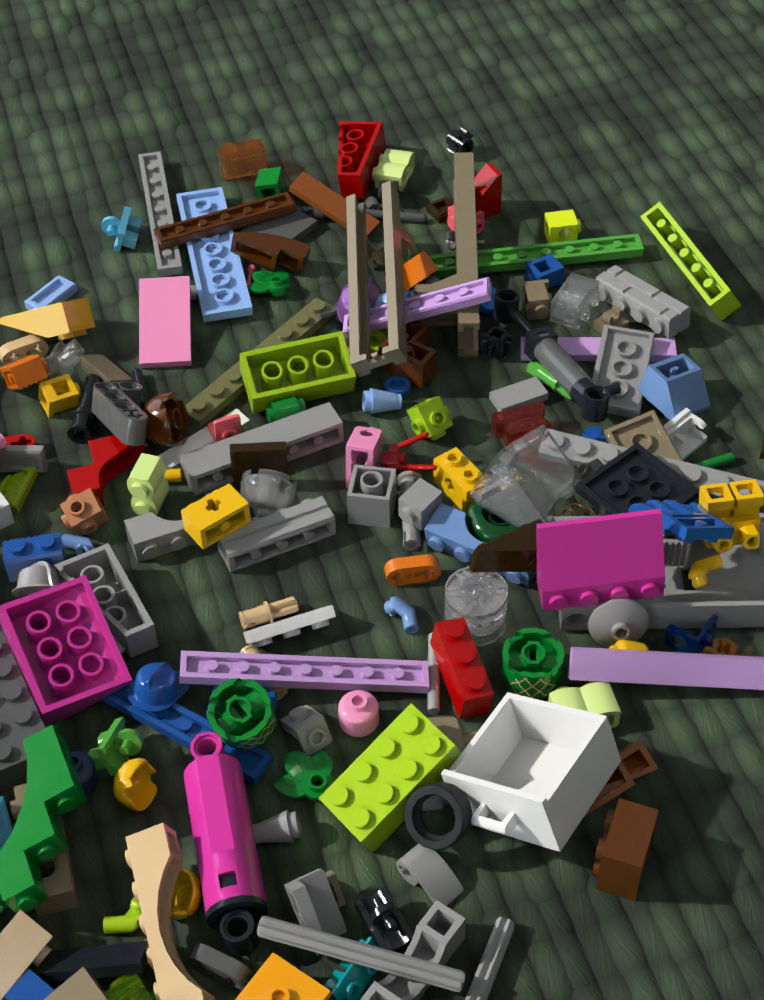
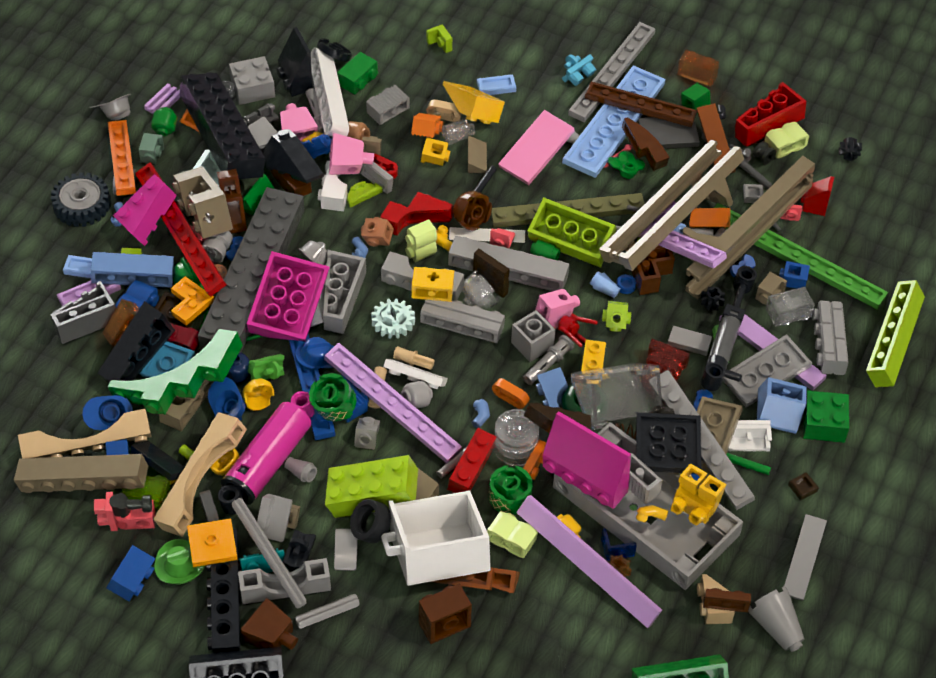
camera: 40 degrees right, 5 degrees up
blue brick [2,532,67,582] -> none
black pin [67,374,102,444] -> none
dark grey beam [91,381,148,446] -> none
green plate [273,750,334,802] -> none
bright pink head [338,690,379,737] -> none
light grey brick [398,478,443,530] -> none
neon yellow brick [544,209,582,243] -> none
light grey dish [588,598,649,647] -> none
dark tan tile [593,306,629,334] -> none
blue plate [628,499,734,543] -> none
none -> blue piece [208,377,246,421]
none -> light aqua gear [371,299,415,339]
none -> light grey head [400,381,433,409]
none -> orange plate [523,439,547,480]
none -> light grey tile [743,184,763,203]
none -> green brick [803,390,849,443]

